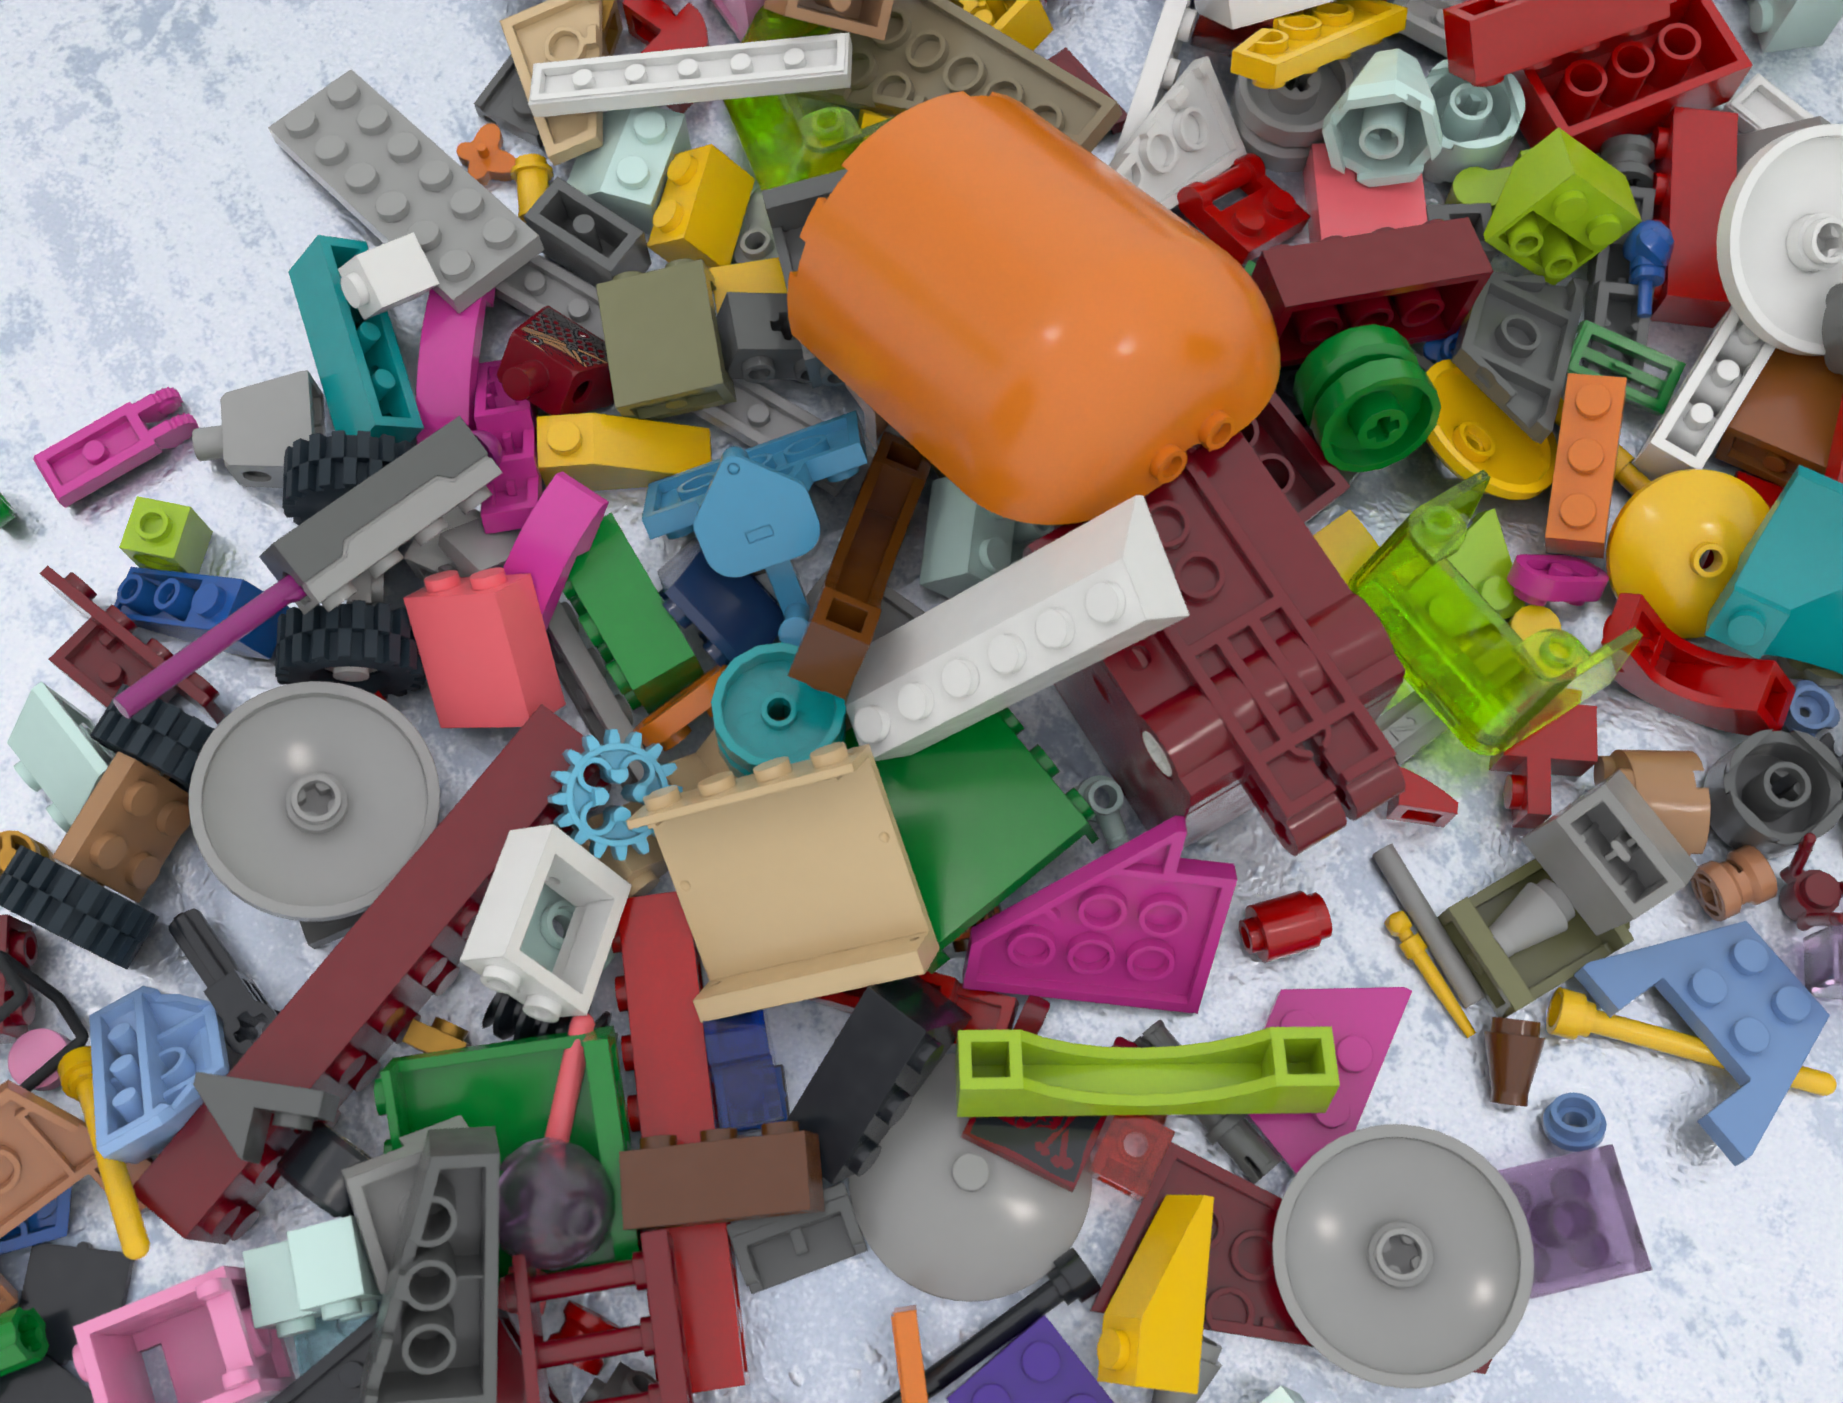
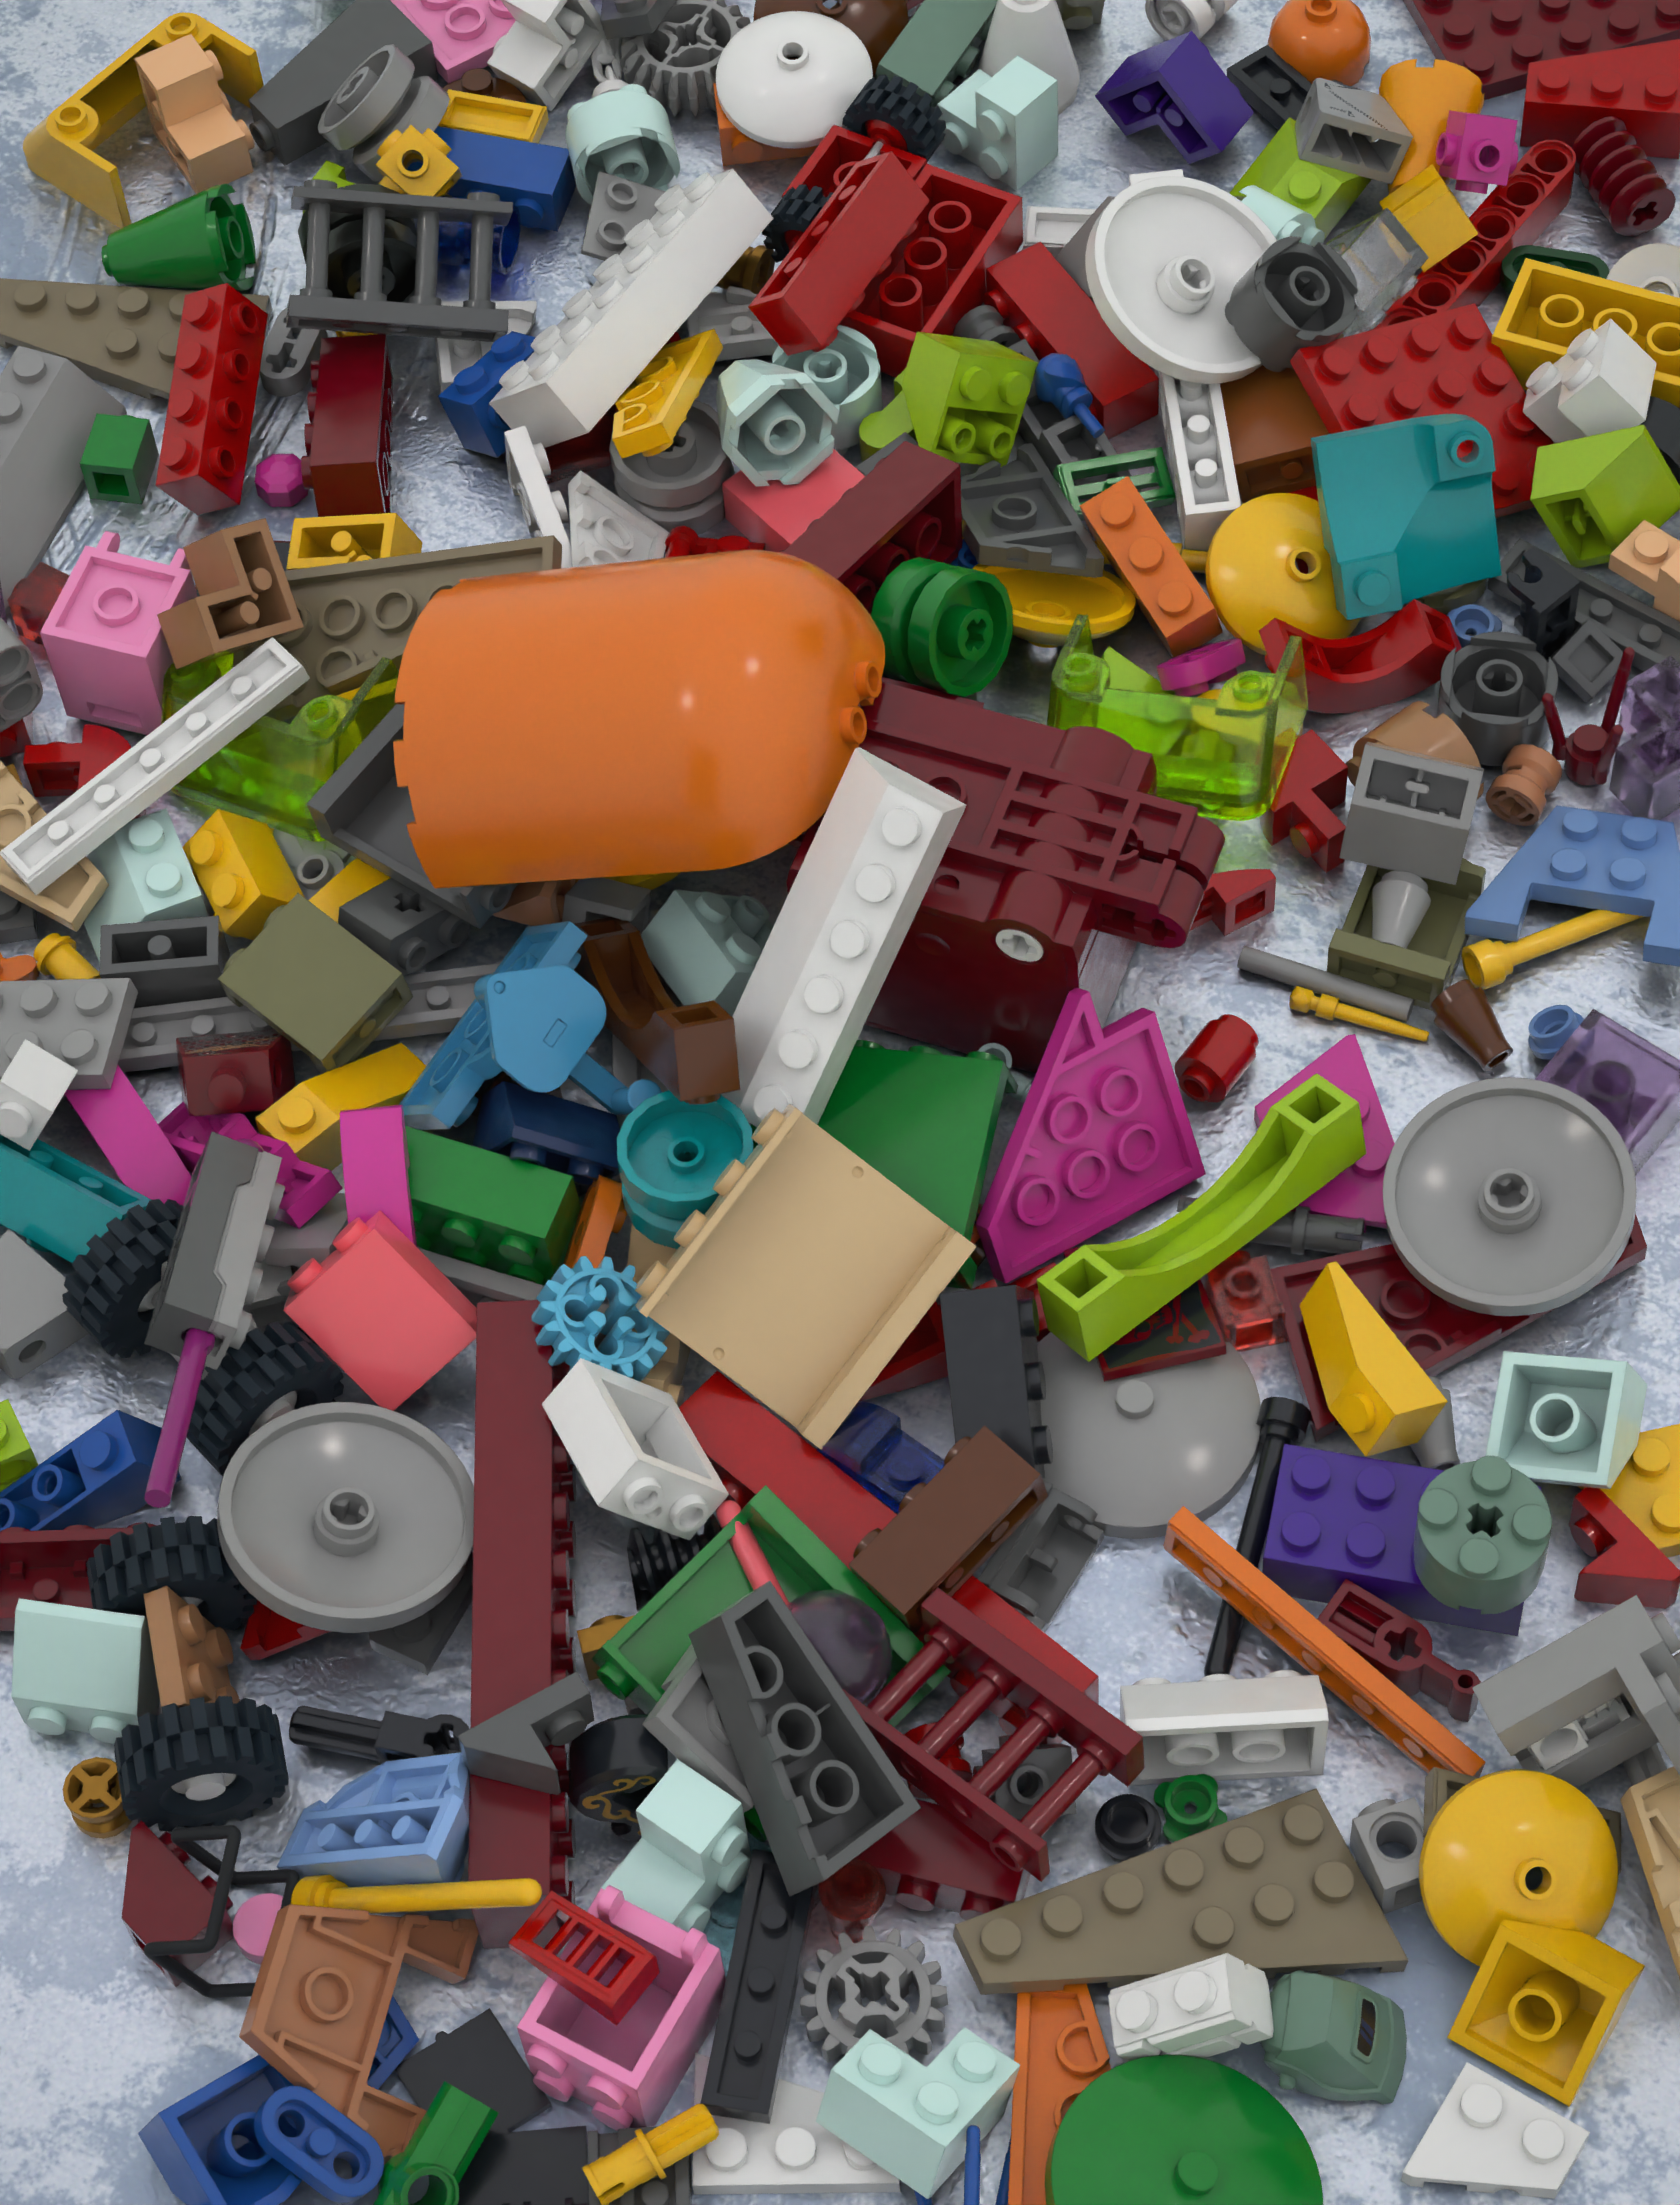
camera: 35 degrees left, 15 degrees down
none -> red slope [508,1890,660,2026]

